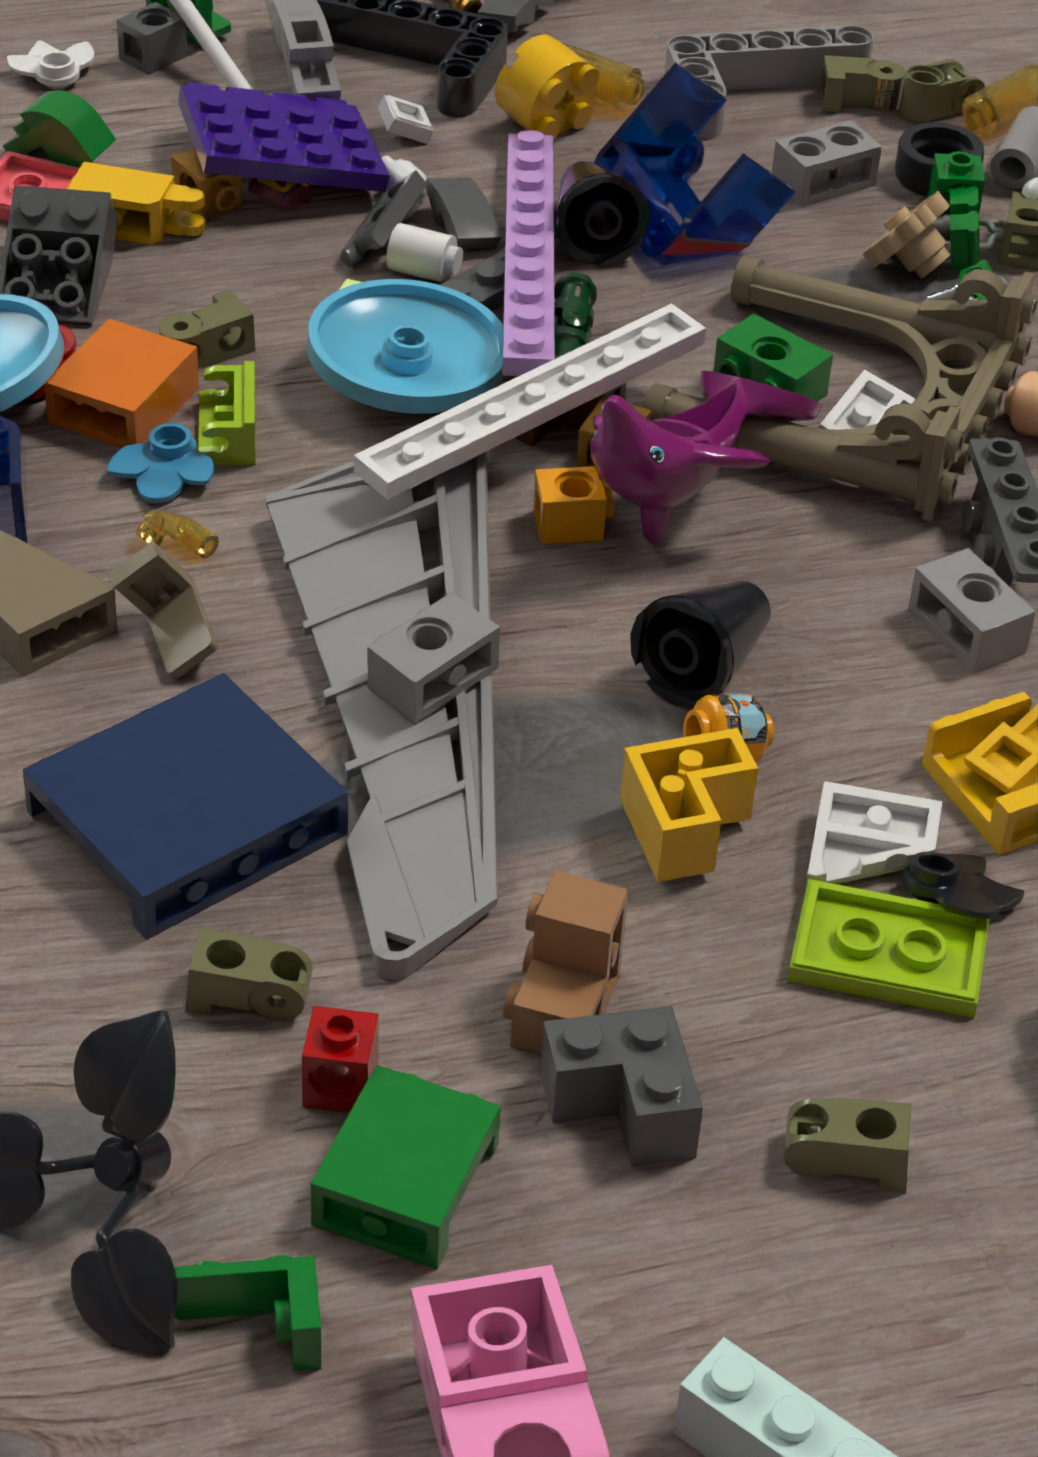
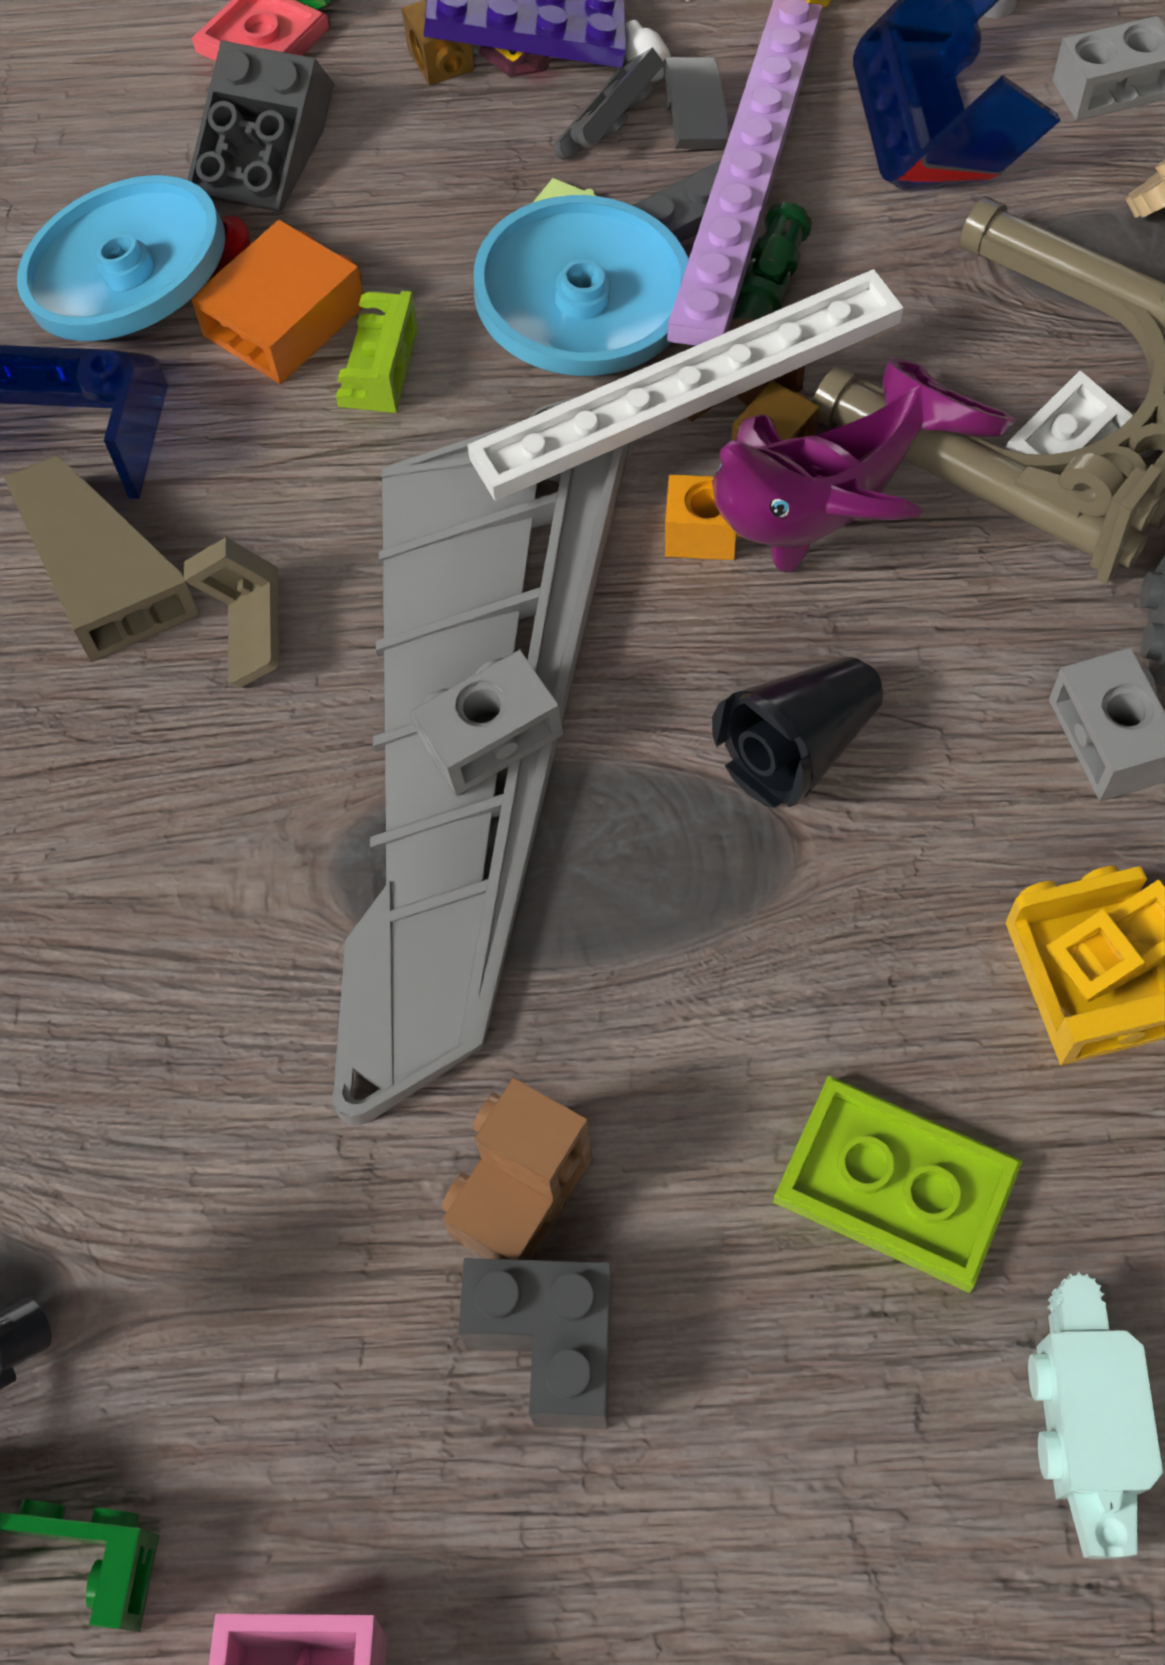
camera: 20 degrees right, 20 degrees up
dark blue panel [22,673,348,940] -> none
yellow hinge [67,162,206,245] -> none
dark azure plate [107,423,214,504] -> none
clear yellow arm [136,509,219,559] -> none
olive leg [159,289,256,369] -> none
olive leg [185,927,313,1021] -> none
red brick [302,1006,379,1113] -> none
green panel [310,1064,501,1270] -> none
white brick [386,223,463,283] -> none
black cone [555,161,651,267] -> none
yellow brick [620,728,758,882] -> none
head [683,693,774,764] -> none
green brick [713,313,833,402] -> none
olive leg [783,1097,911,1193] -> none
white wing [805,781,942,888] -> none
black plate [902,852,1024,919] -> none

